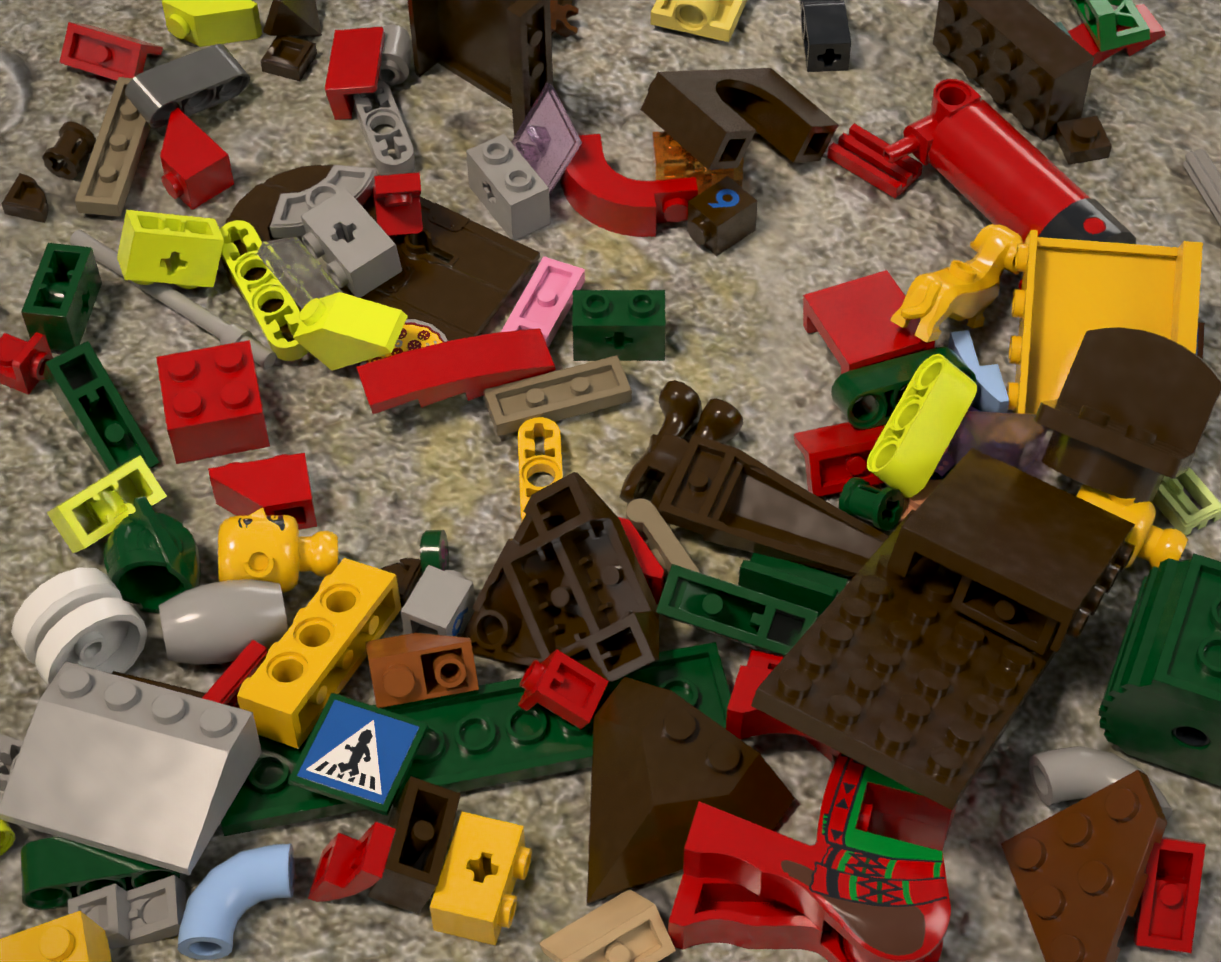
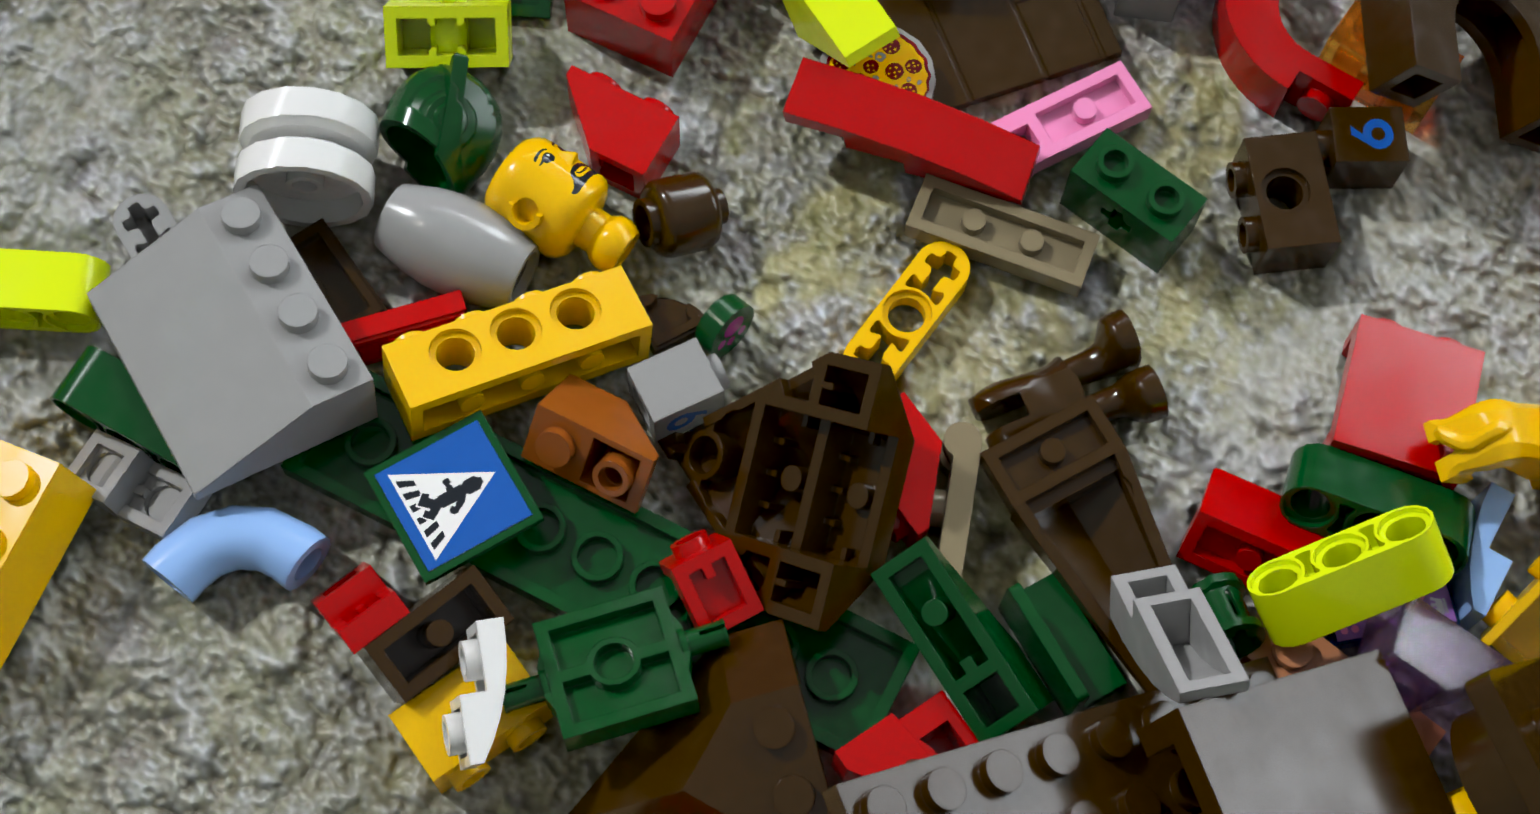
camera: 35 degrees right, 15 degrees up
none -> white slope [442,617,507,771]
none -> dark green plate [503,585,731,752]
none -> dark brown head [632,172,729,258]
none -> light grey slope [1110,564,1250,704]
none -> dark brown brick [1226,131,1342,275]

